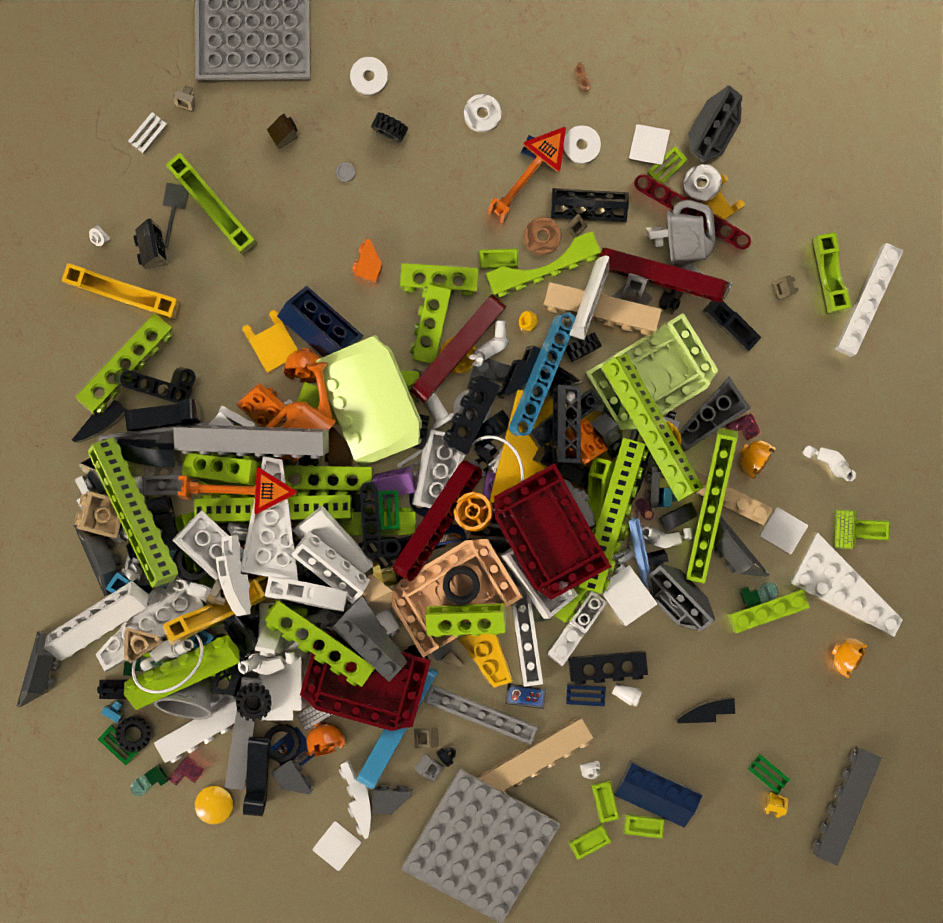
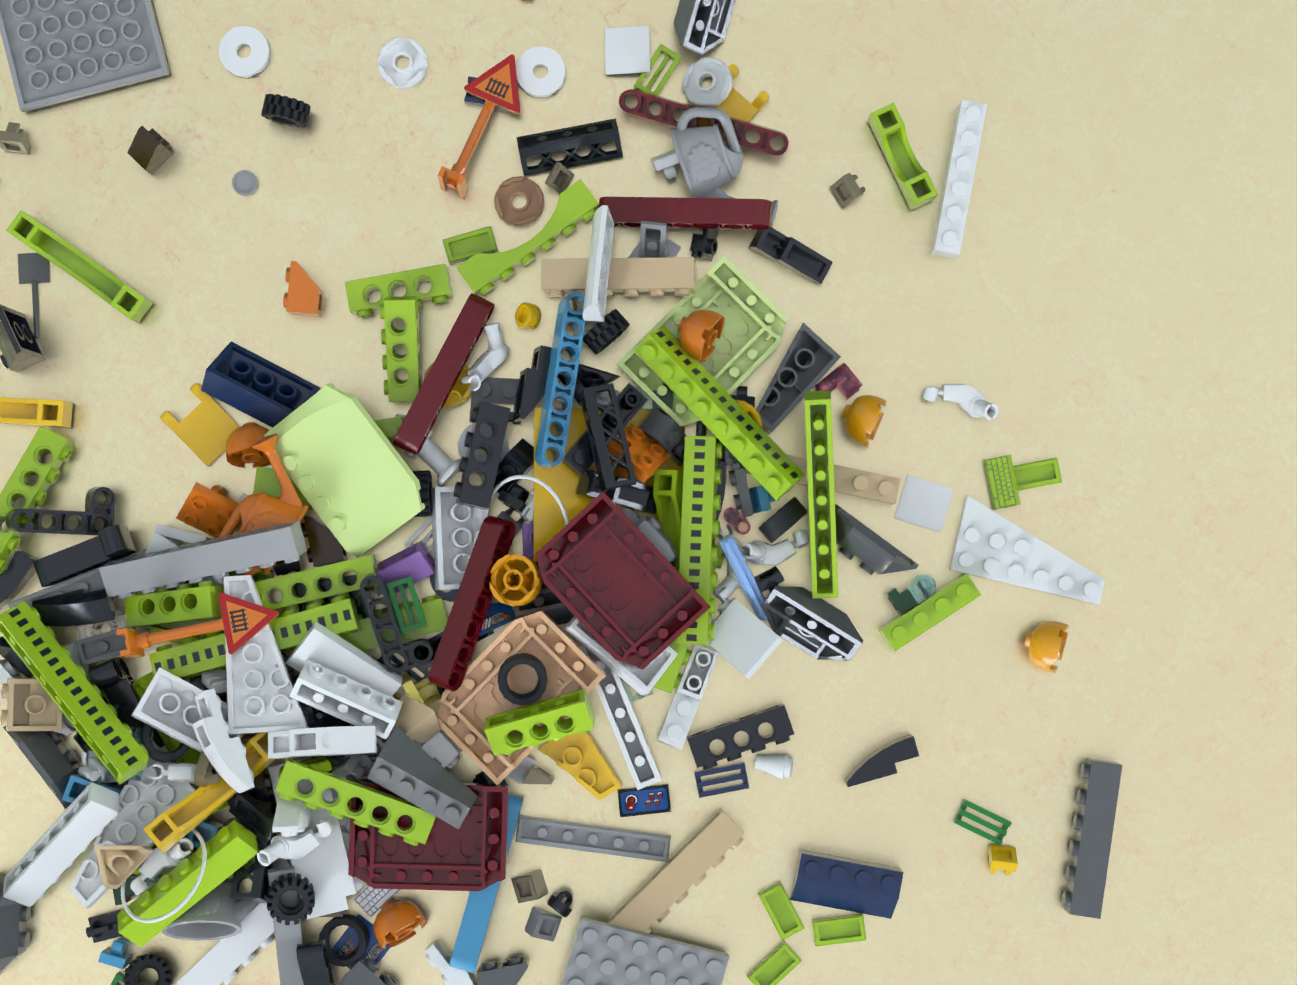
camera: 15 degrees left, 0 degrees up
white plate [580,761,601,779] -> none
none -> orange cylinder [677,309,725,362]

